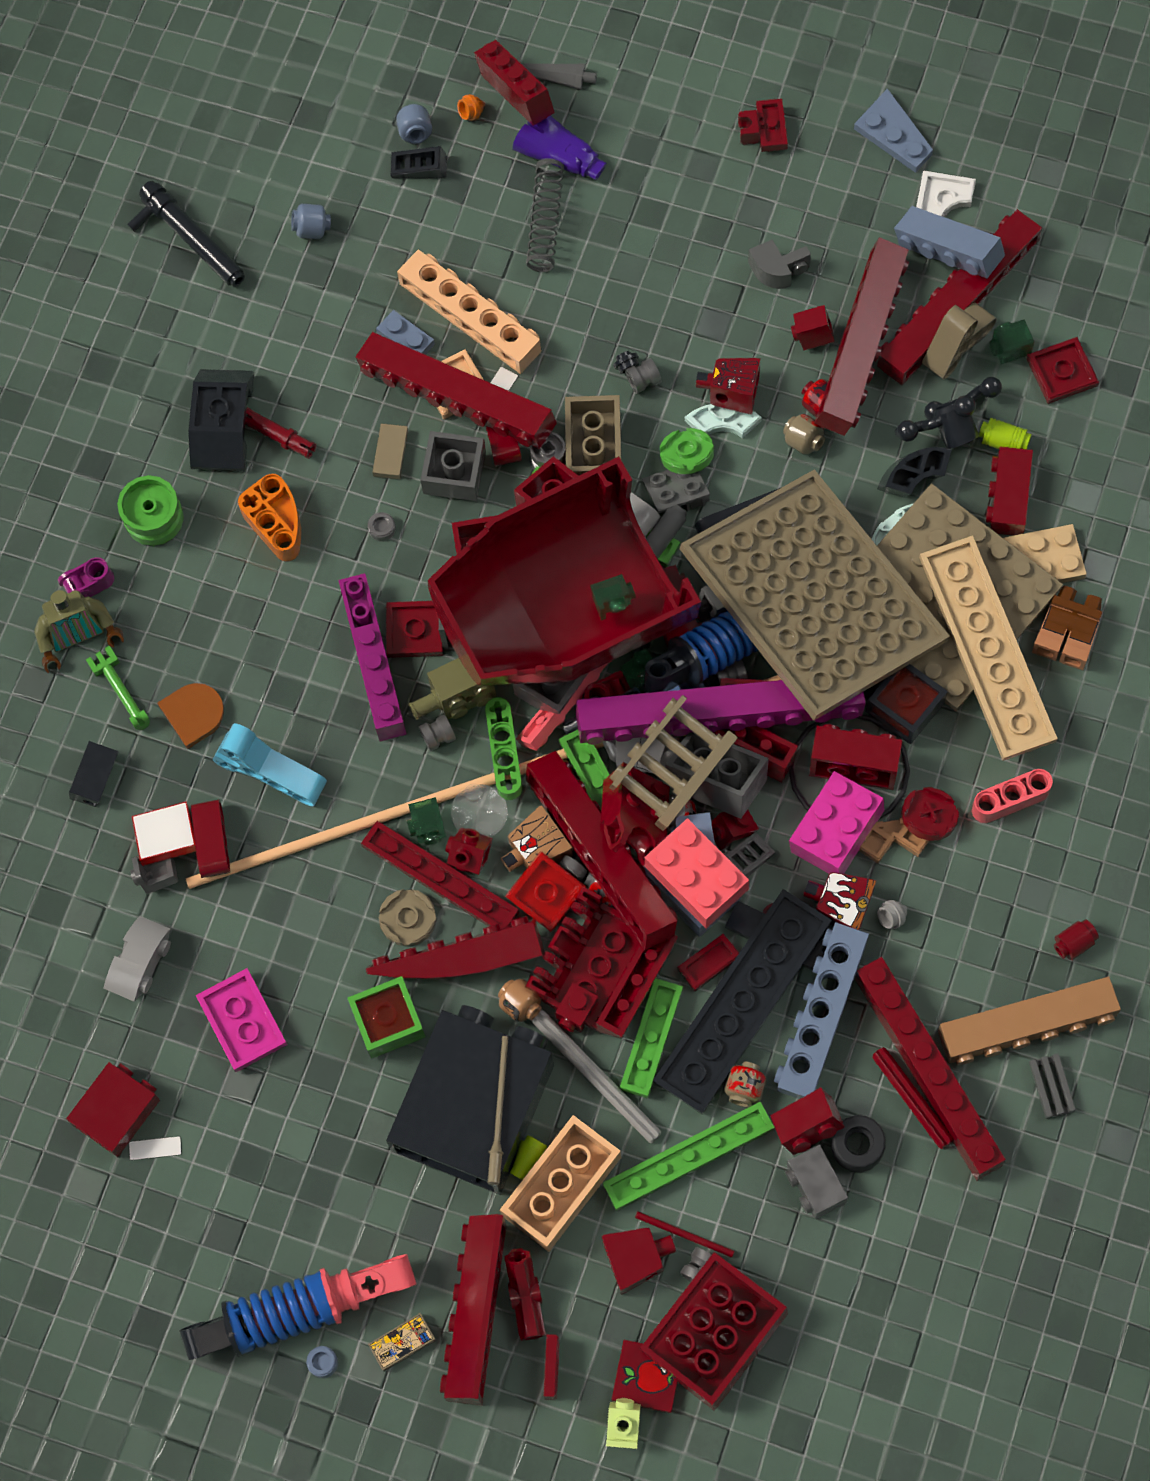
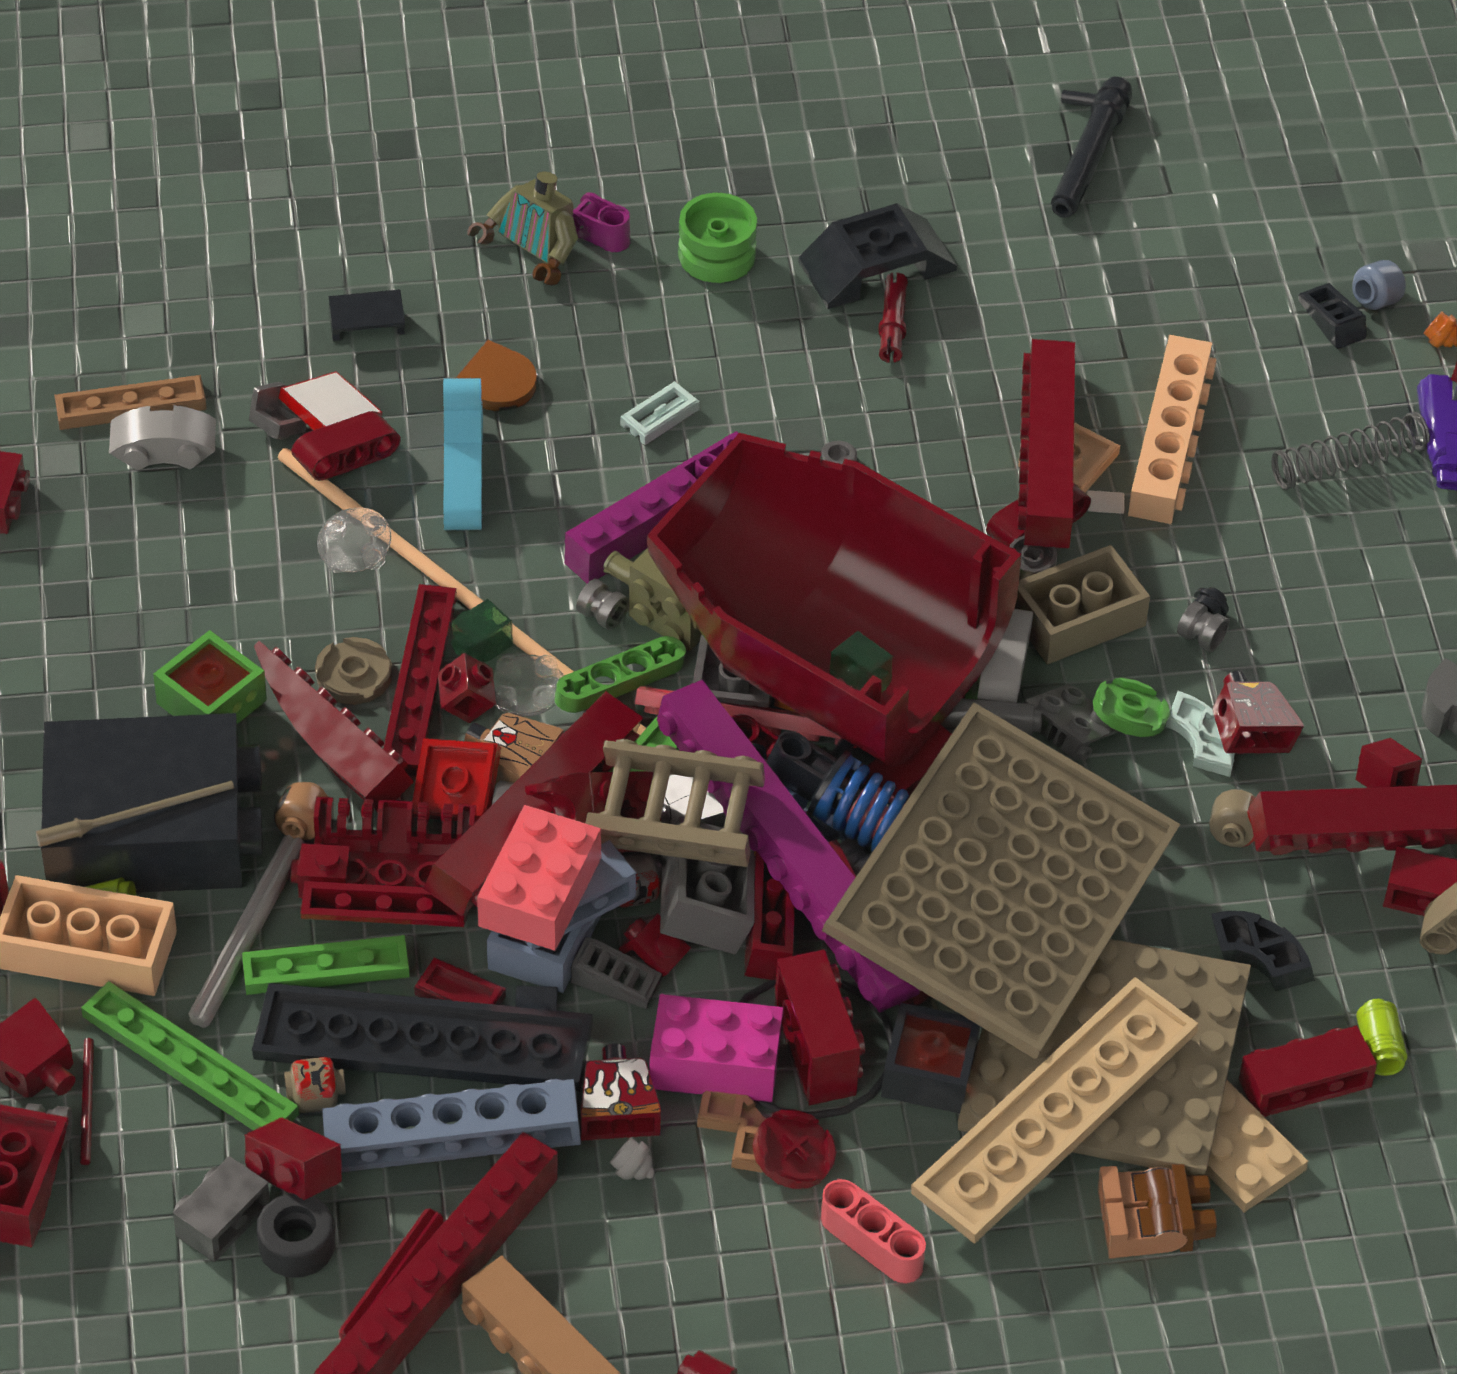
camera: 55 degrees right, 20 degrees down
bright green hinge [86,646,150,730] -> none
dark pink plate [196,968,288,1072] -> none
orange beam [238,474,301,562] -> none
sand blue head [291,204,331,239] -> none
dark tan tile [372,424,408,479] -> none
sand blue plate [376,310,435,354] -> none
dark grey brick [420,431,486,501] -> none
black wheel [895,377,1002,449] -> none
none -> medium nougat tile [55,375,207,430]
none -> clear dish [317,507,392,573]
none -> light aqua tile [620,381,699,445]

